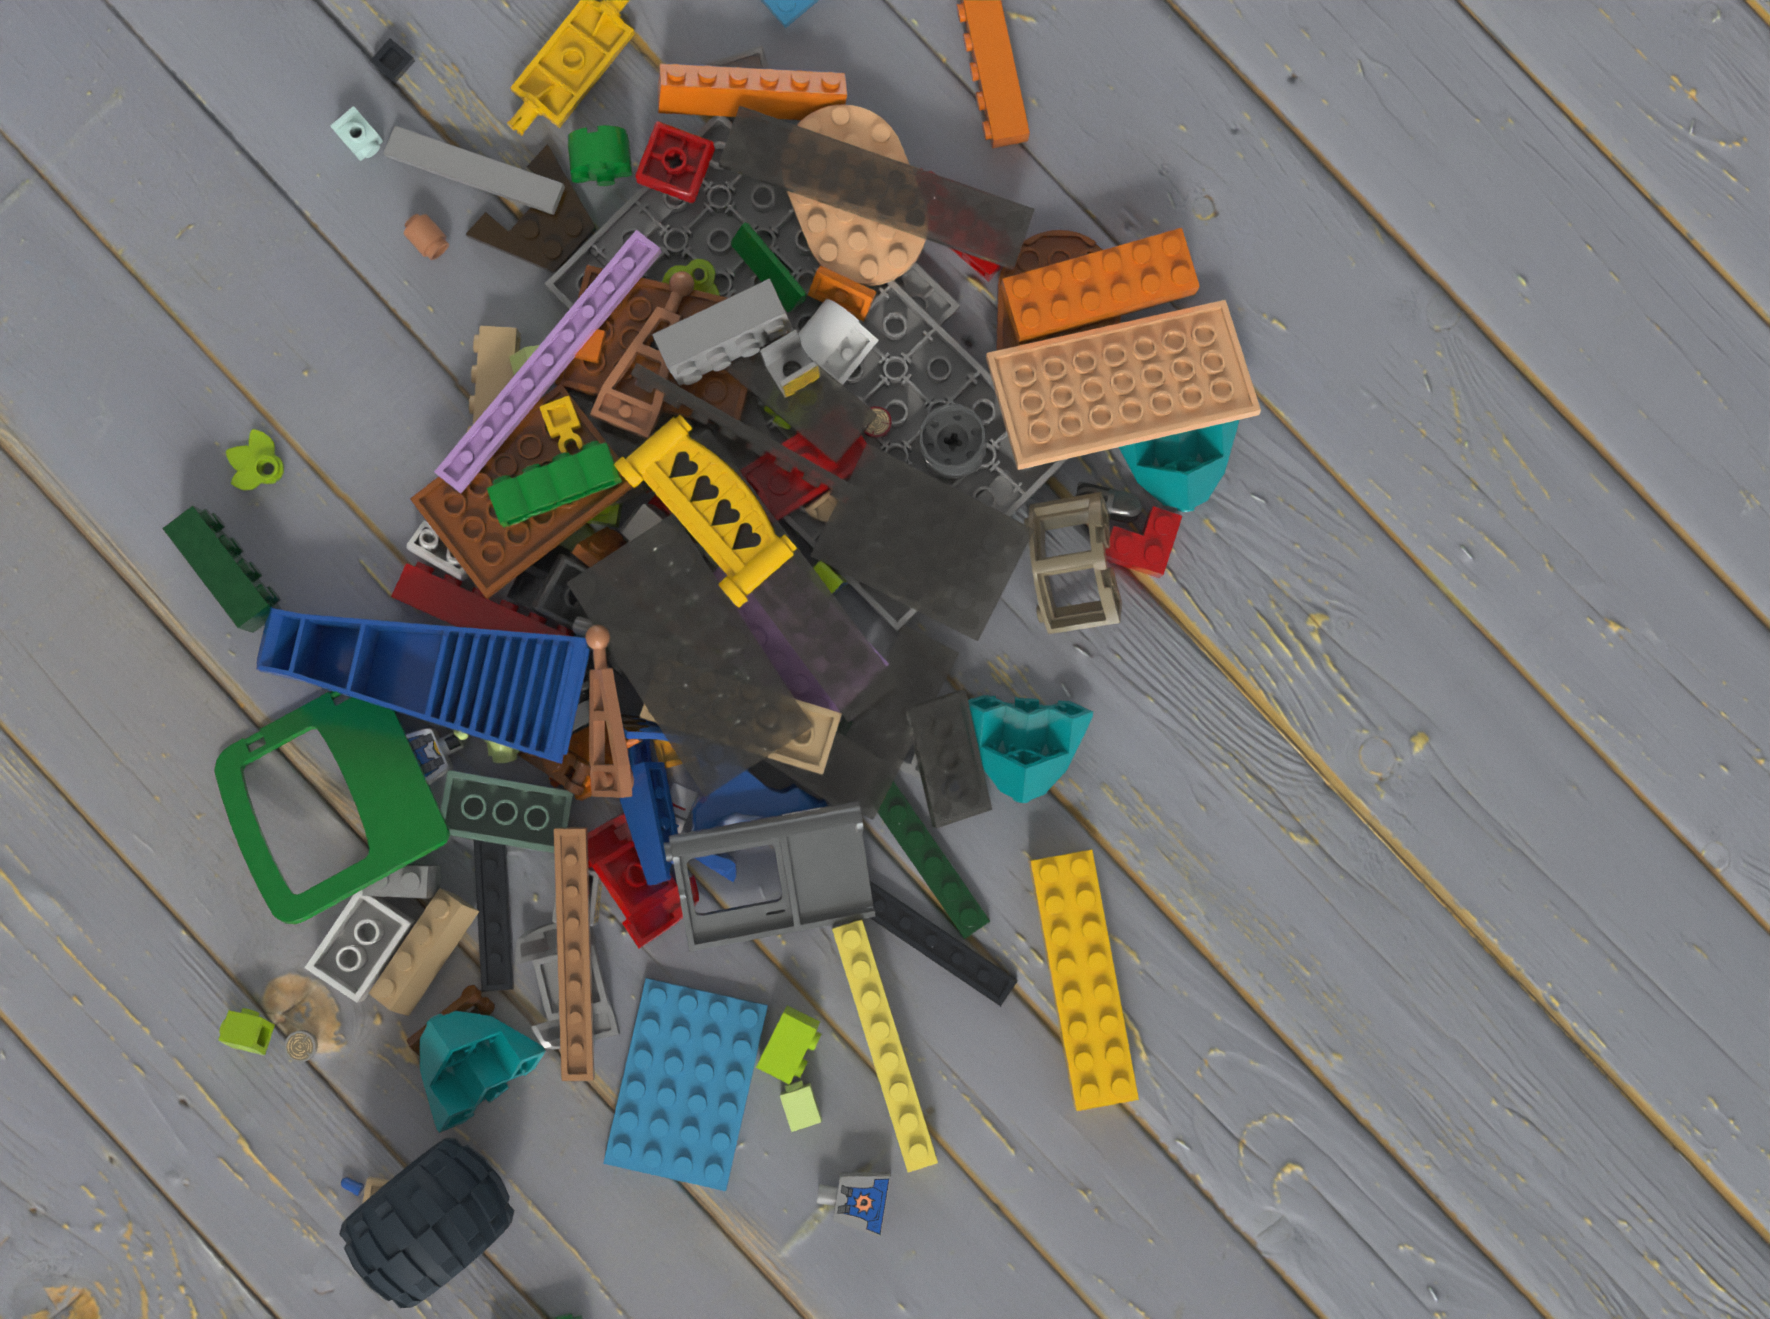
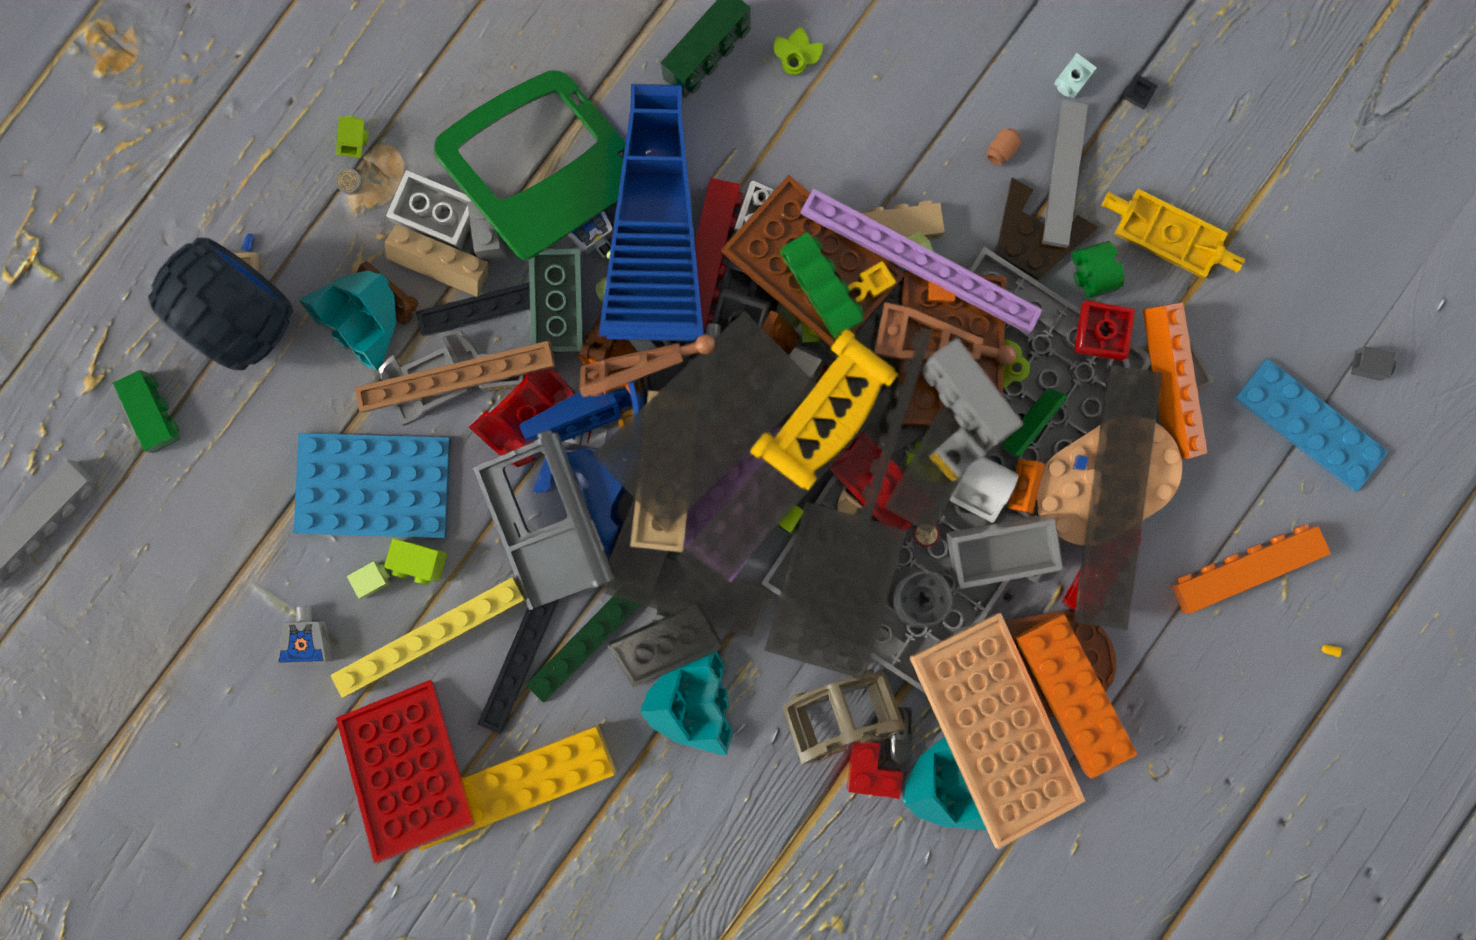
camera: 90 degrees right, 0 degrees up
none -> red plate [336,680,475,864]
none -> light grey piece [946,514,1063,589]
none -> blue piece [1073,455,1088,471]

